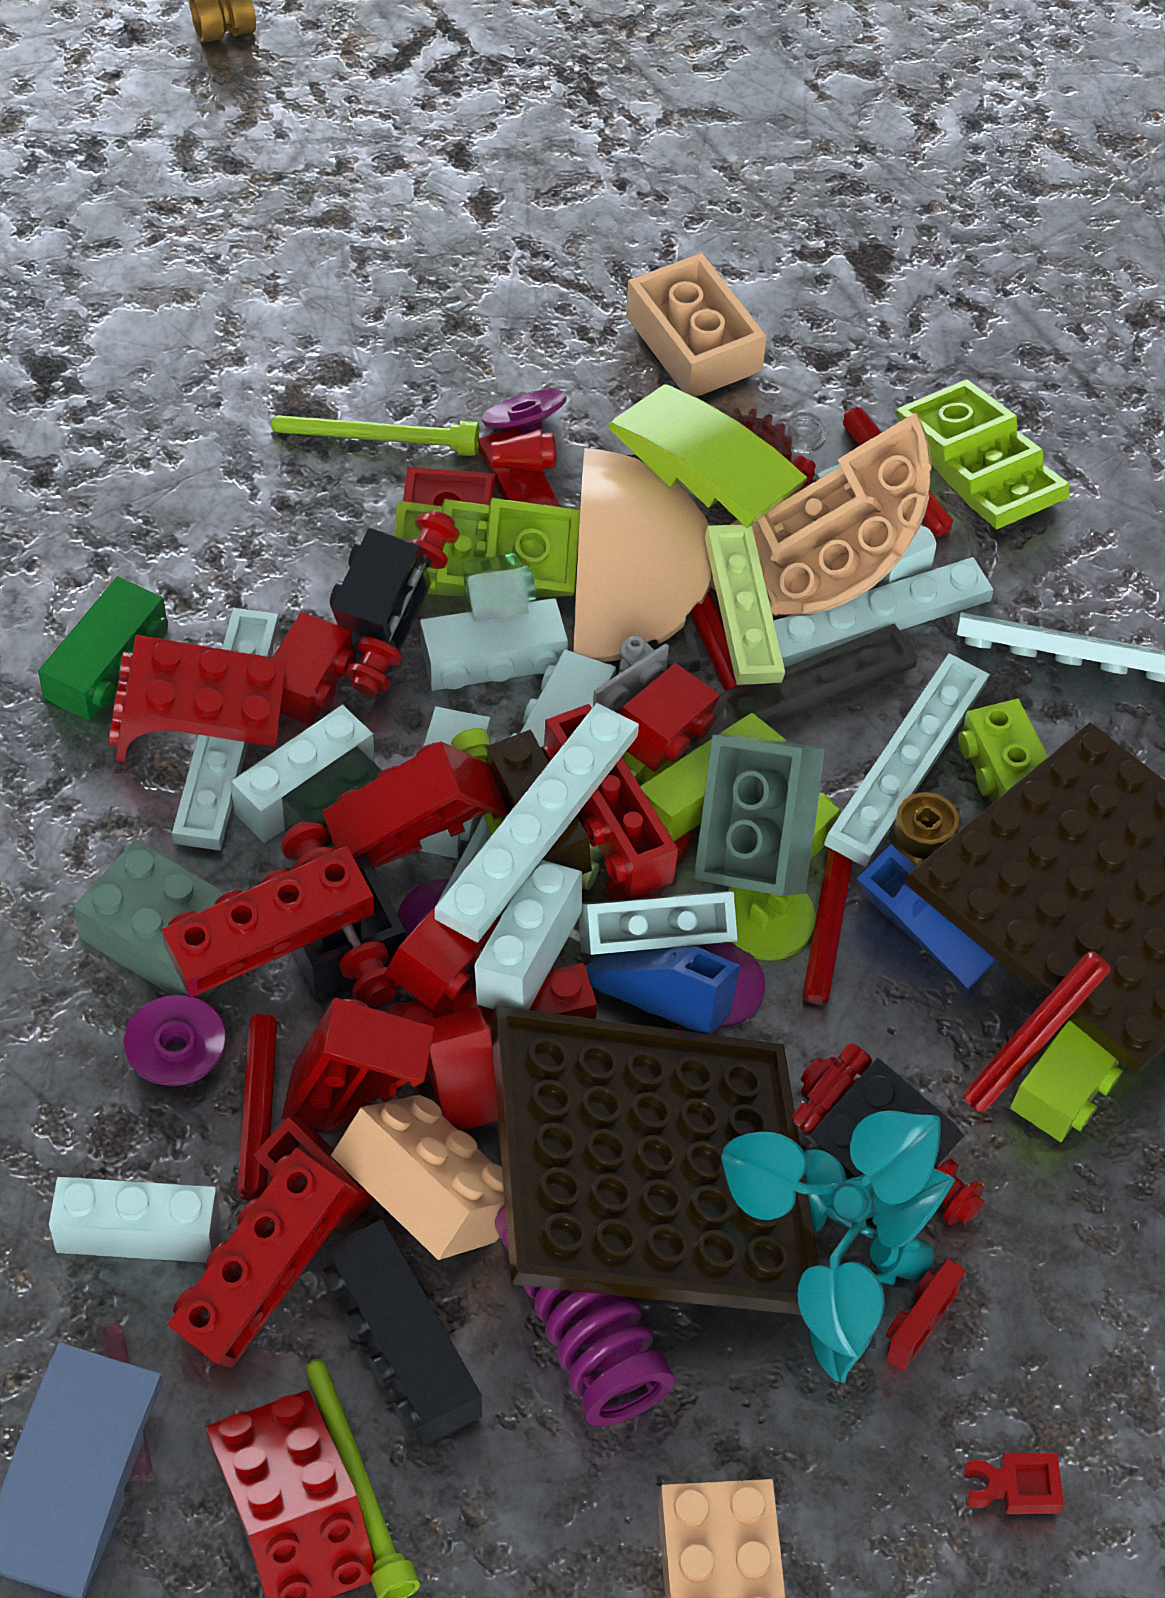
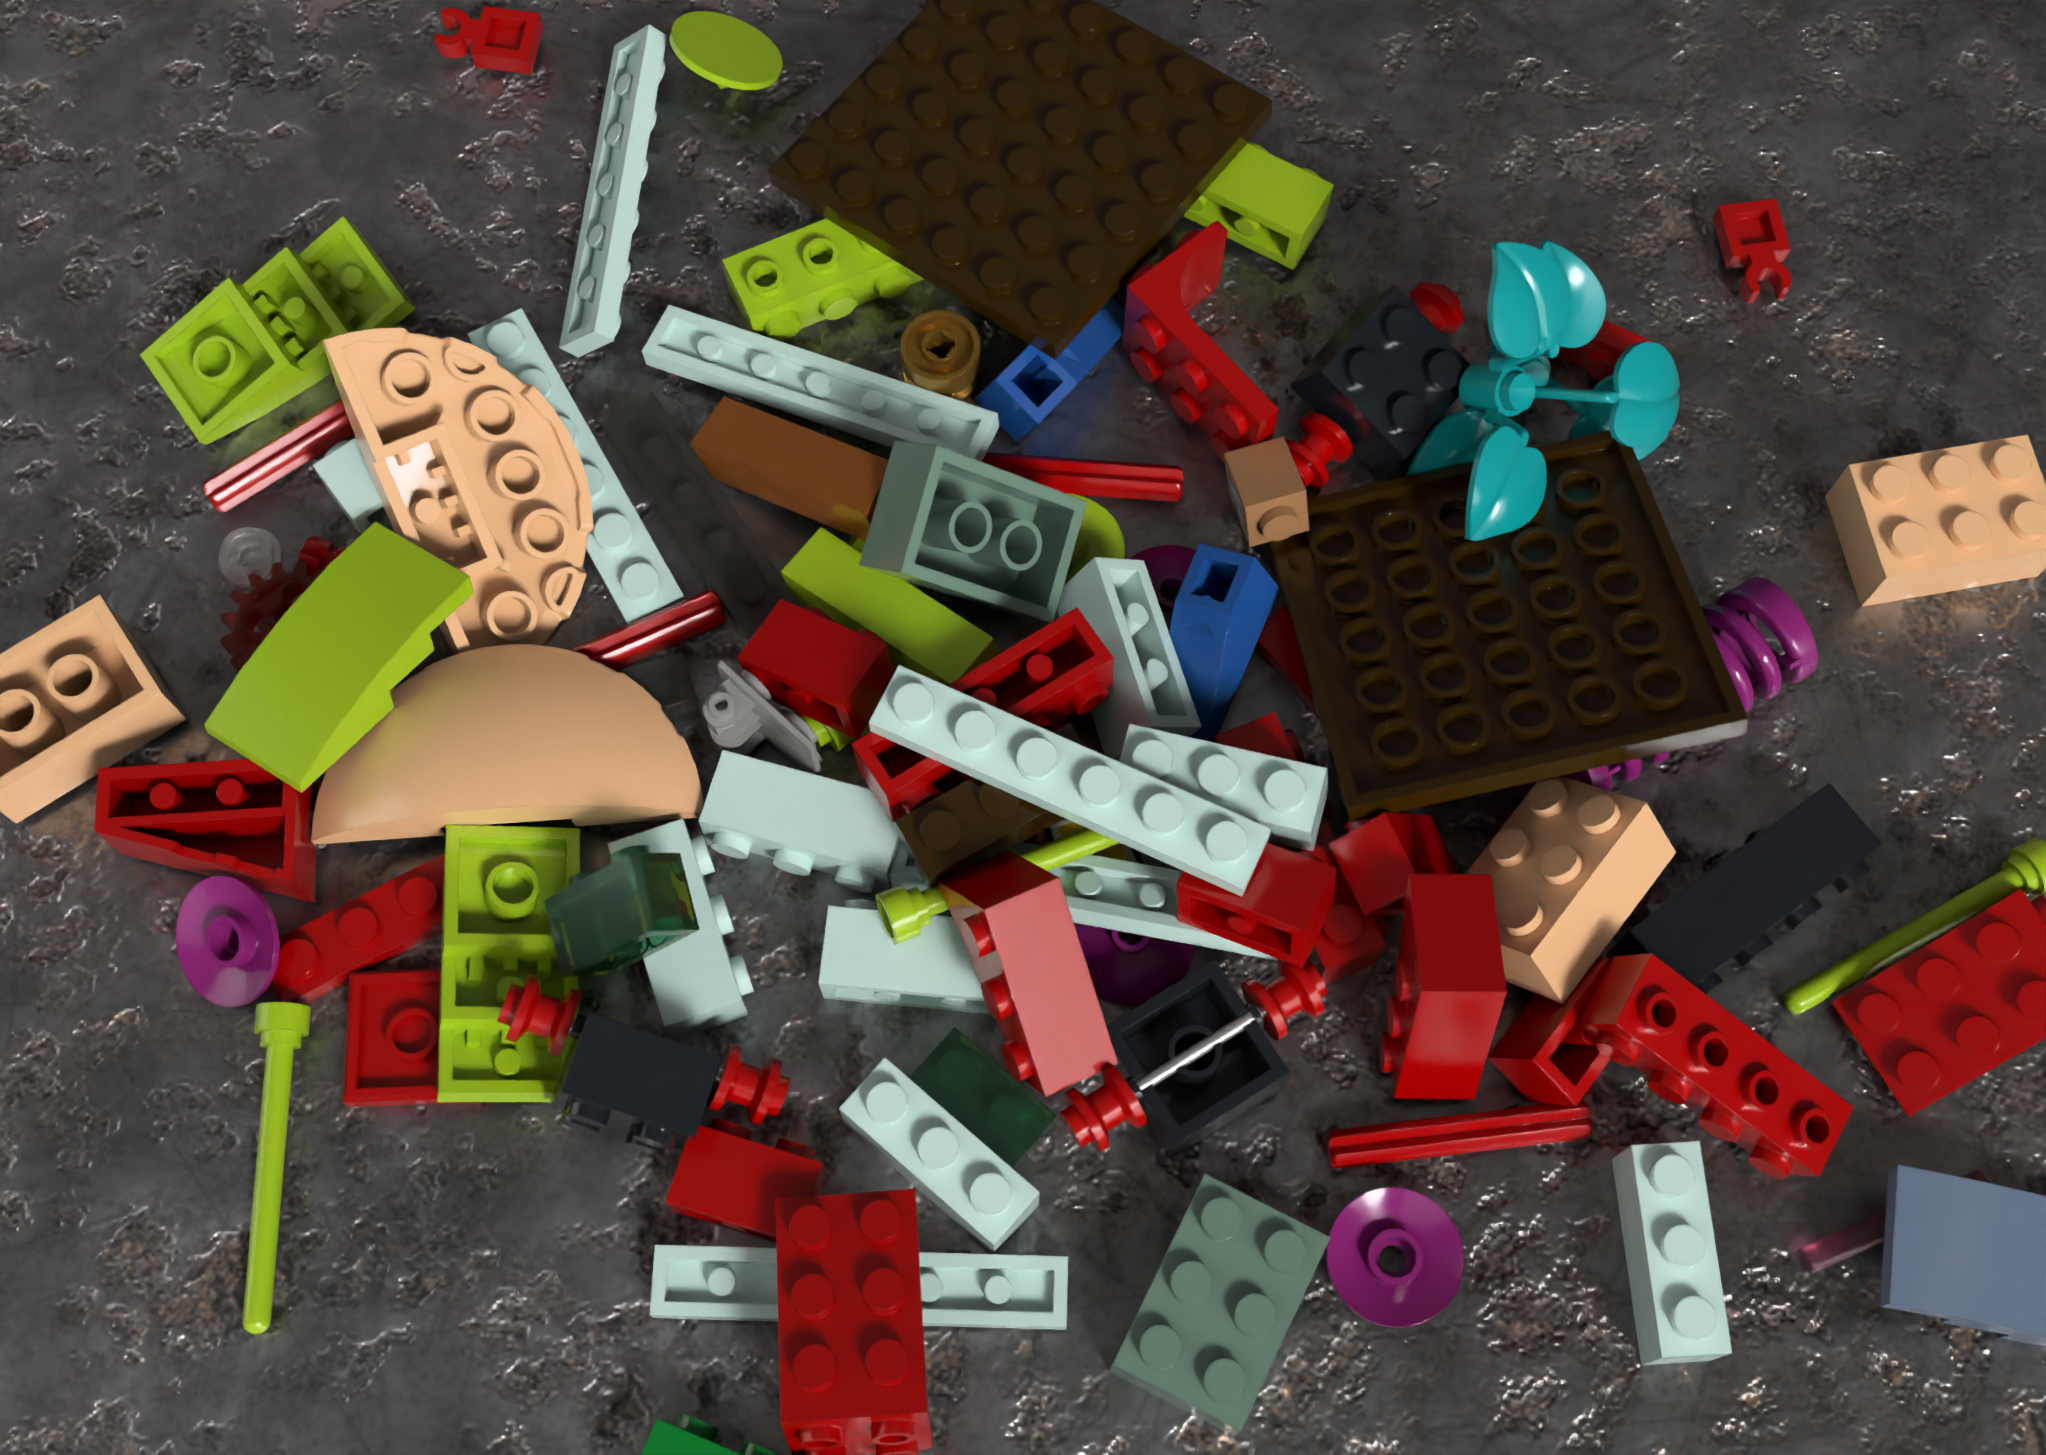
camera: 95 degrees left, 15 degrees up
red brick [161,845,374,998] -> none
red cone [491,429,557,473] -> none
yellowish green plate [704,525,785,685] -> none
red axle [791,1043,872,1135] -> none
red axle [962,952,1111,1112] -> none
none -> red wedge [94,759,318,903]
none -> dark orange brick [690,396,889,541]
none -> red bracket [1122,221,1279,463]
none -> medium nougat brick [1224,436,1309,547]

